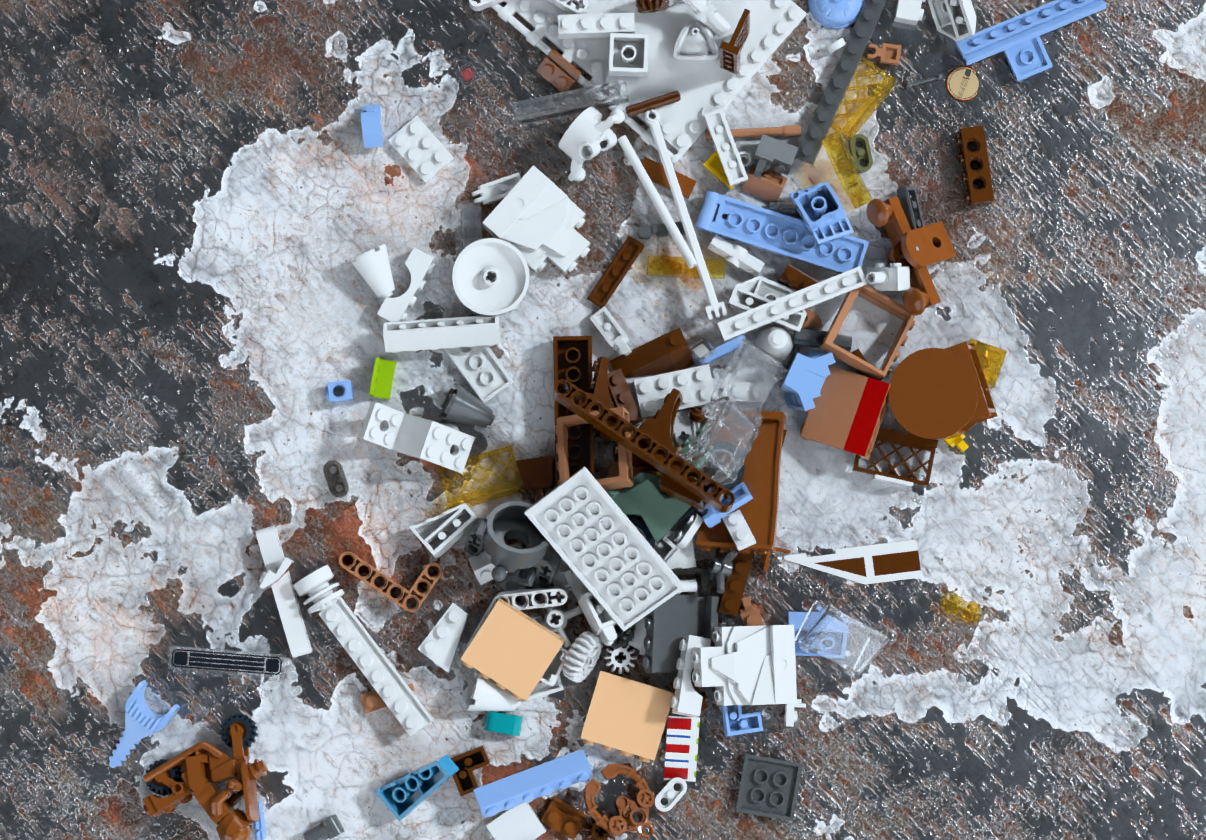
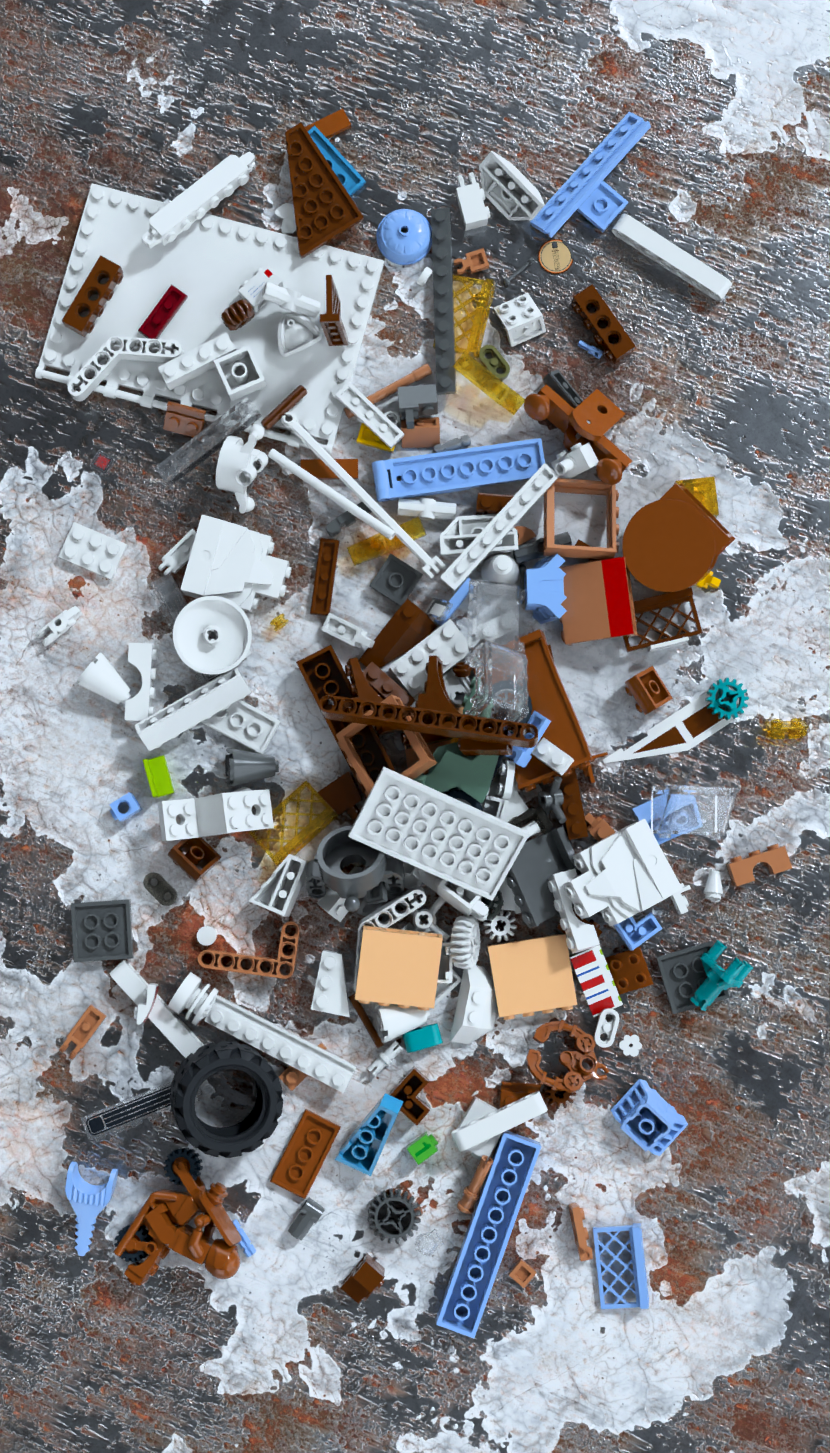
camera: 25 degrees left, 0 degrees up
light blue brick [361,104,384,148] -> none
light blue brick [473,749,592,818] -> none
light blue slope [789,181,854,244] -> none
none -> white hinge [35,606,83,647]
none -> nougat hinge [59,1004,107,1060]
none -> dark grey plate [71,899,134,962]
none -> reddish brown brick [168,837,221,882]
none -> black tyre [170,1041,283,1158]
none -> white tile [197,926,217,946]
none -> clear yellow bush [270,613,289,631]
none -> dark orange tile [270,1109,341,1199]
none -> reddish brown bar [348,993,384,1049]
none -> white pin [367,1040,404,1077]
none -> dark grey plate [370,553,423,606]
none -> bright green brick [407,1132,439,1165]
none -> white wedge [449,965,497,1044]
none -> white beam [451,1091,548,1152]
none -> white bracket [494,293,546,347]
none -> light blue pin [578,340,604,359]
none -> dark orange hinge [605,947,653,995]
none -> white beam [612,214,732,301]
none -> white plant [619,1035,642,1057]
none -> dark orange brick [625,666,673,715]
none -> teal wheel [690,940,754,1011]
none -> white cone [704,871,723,900]
none -> teal gear [705,677,749,720]
none -> nougat arch [726,843,792,887]

